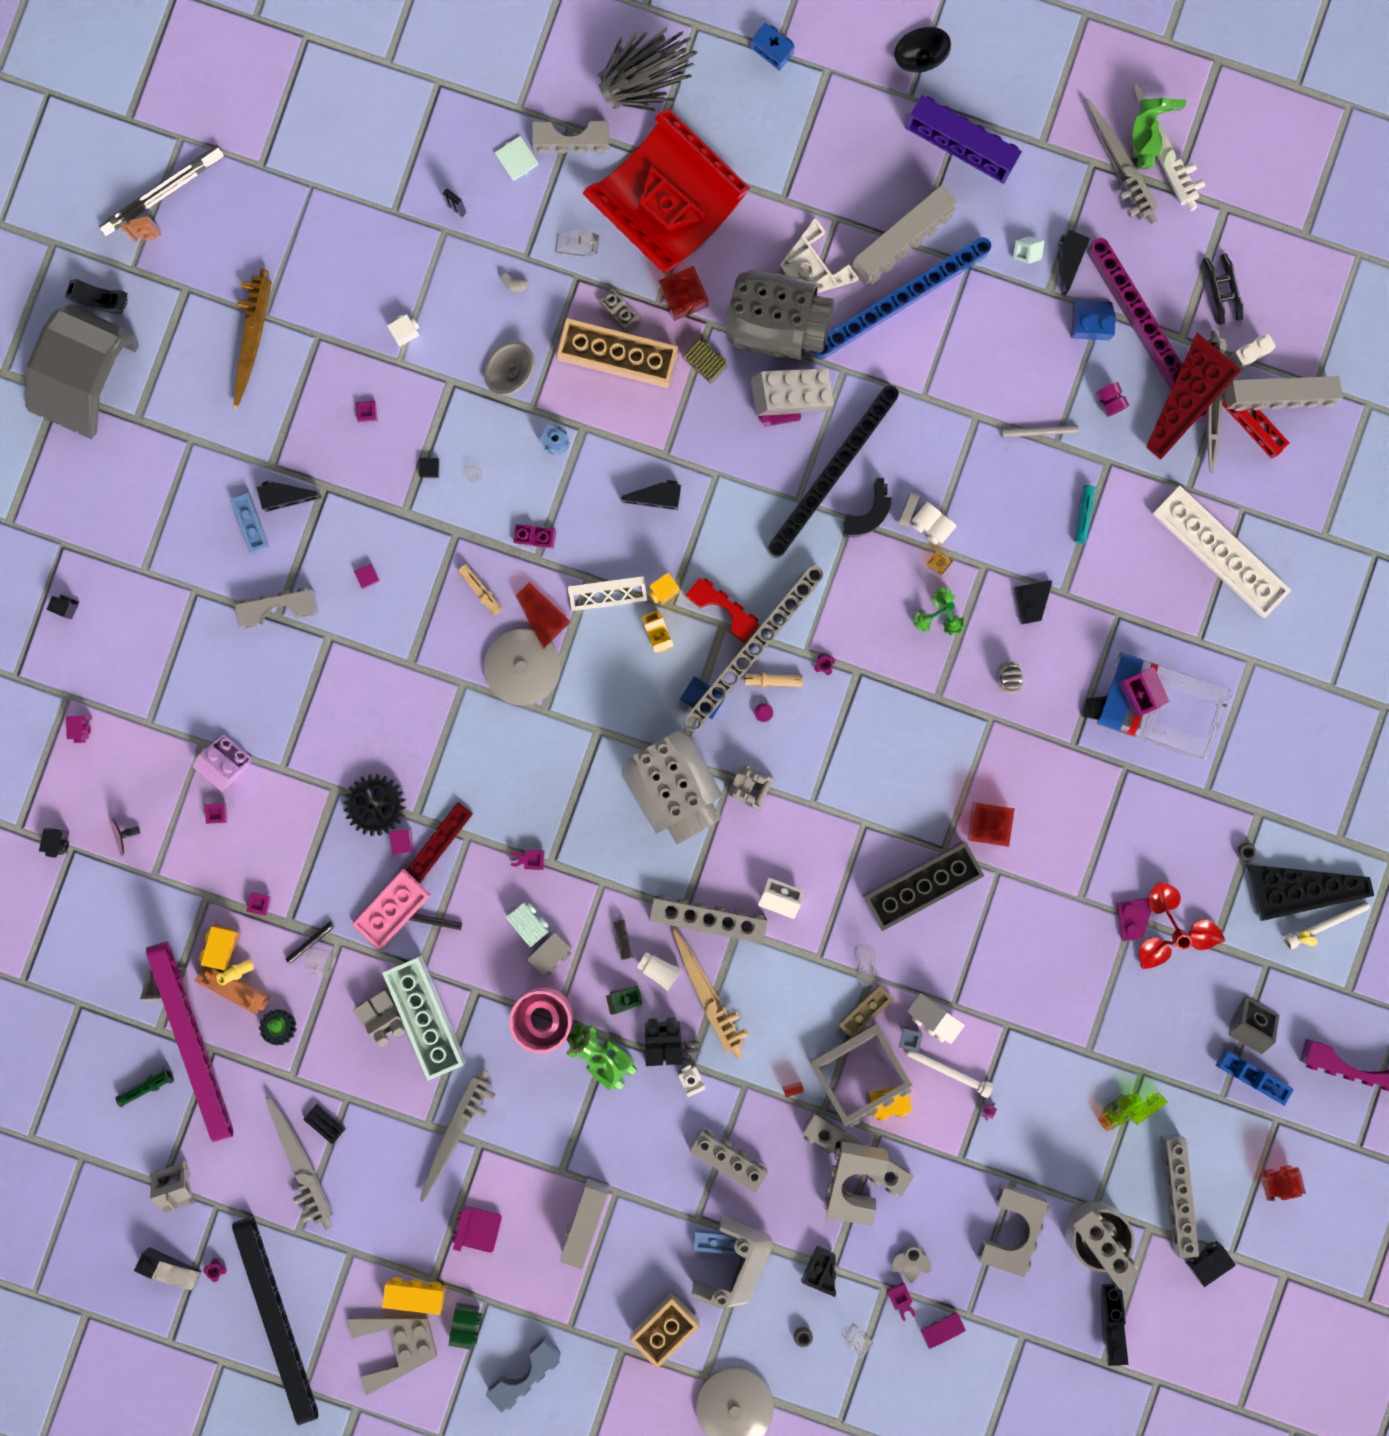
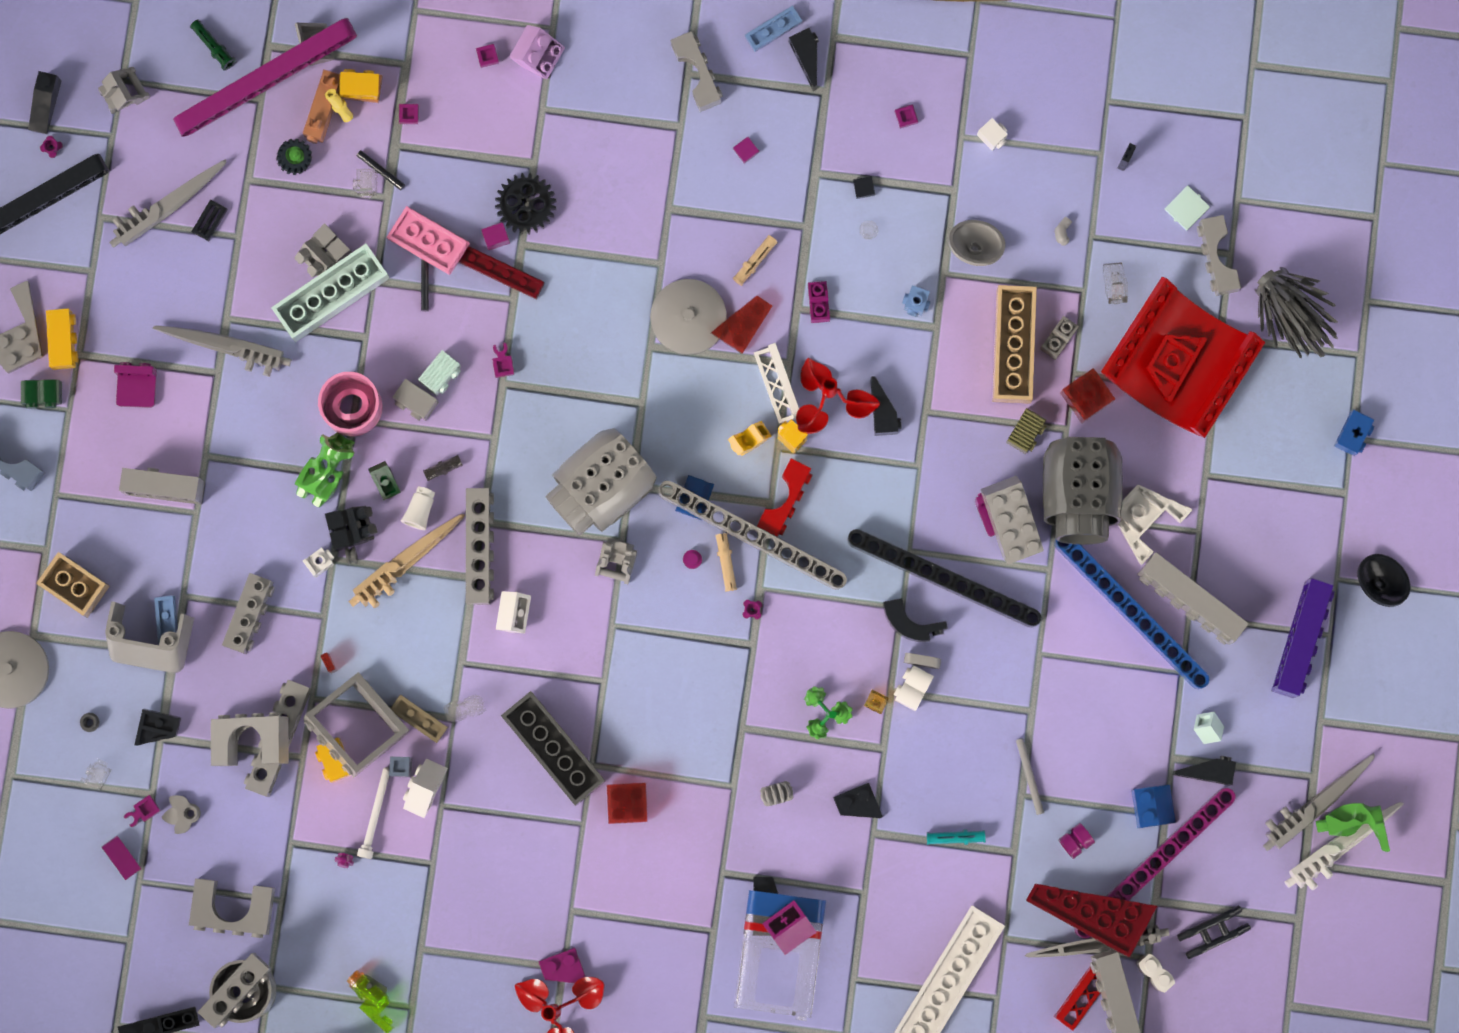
camera: 85 degrees right, 5 degrees down
none -> red plant [796,358,880,434]

